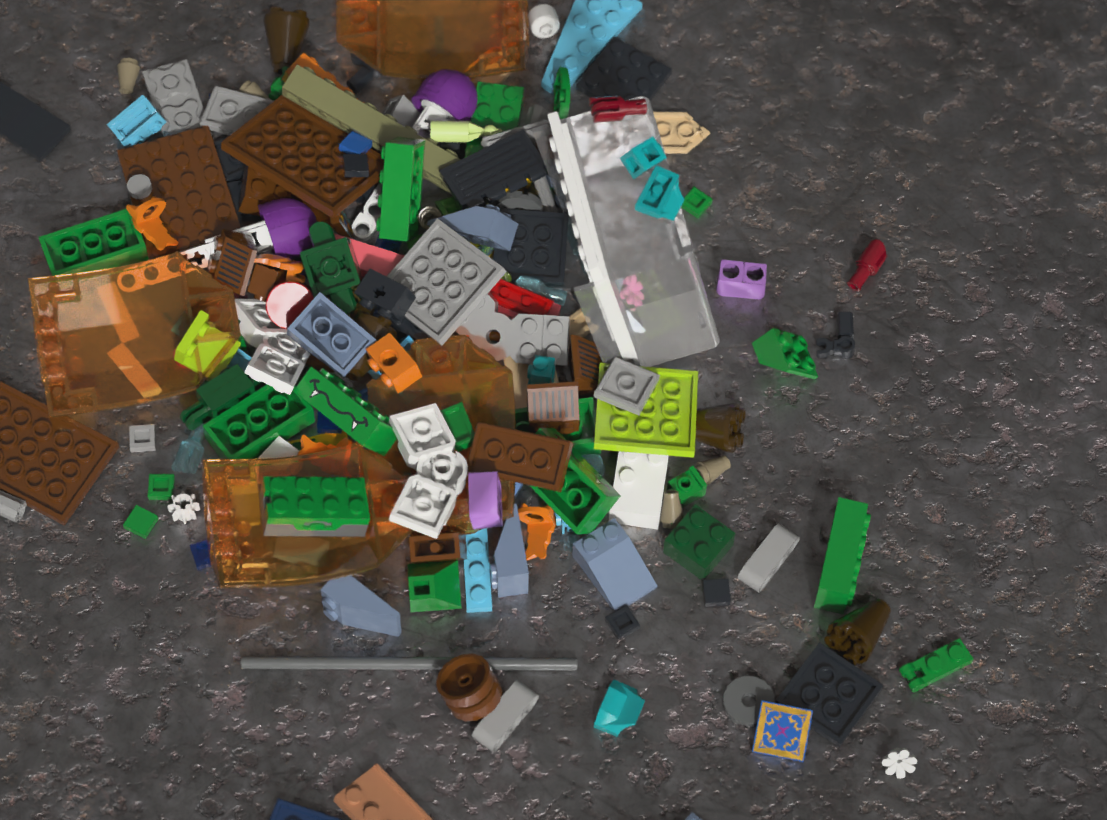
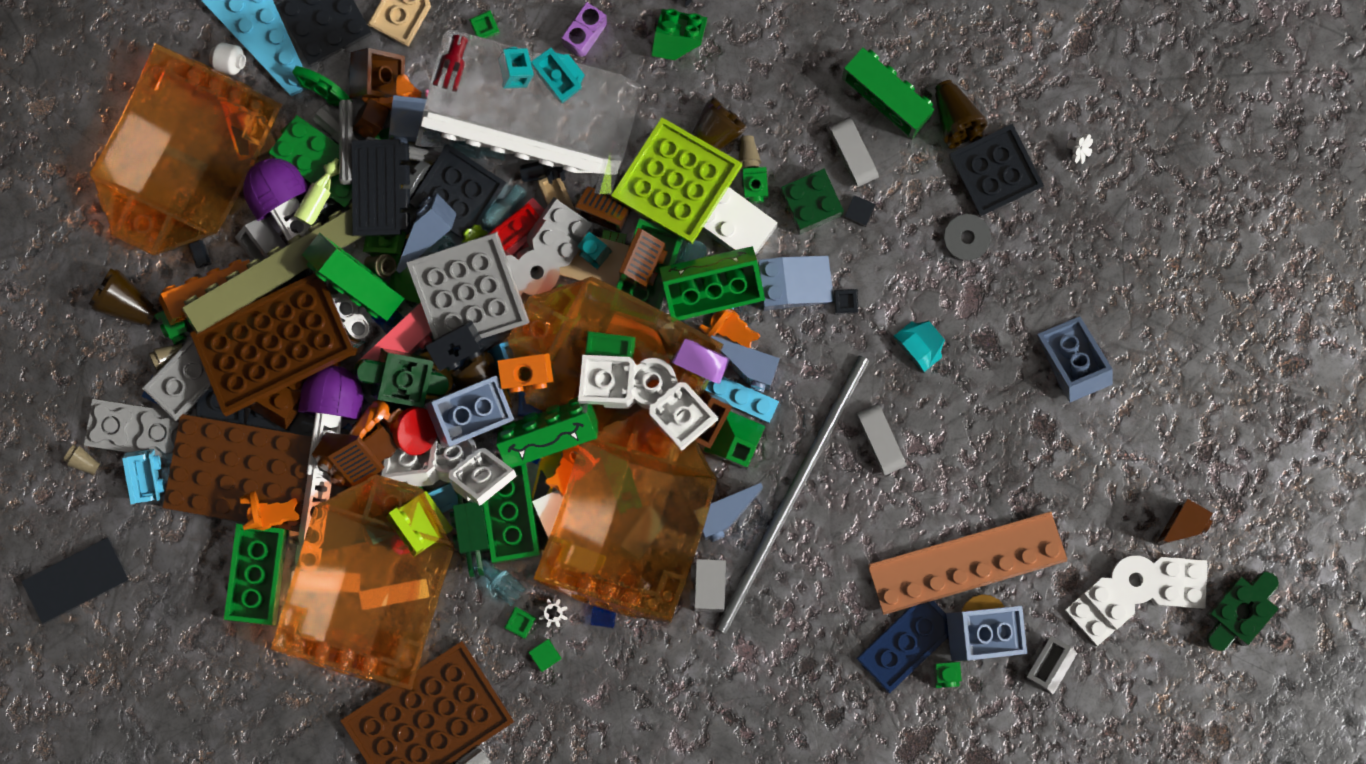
camera: 60 degrees left, 20 degrees up
light grey tile [127,174,152,199] -> none
light grey tile [129,424,156,452] -> none
green piece [259,476,370,537] -> none
blue tile [339,131,372,154] -> none
black tile [343,154,369,177] -> none
reddish brown wheel [436,653,503,721] -> none
reddish brown tile [467,422,573,492] -> none
light grey tile [594,357,660,416] -> none
dark tan cone [660,490,684,529] -> none
tile [752,701,813,762] -> none
green plate [899,638,973,692] -> none
none -> light grey brick [690,559,726,612]

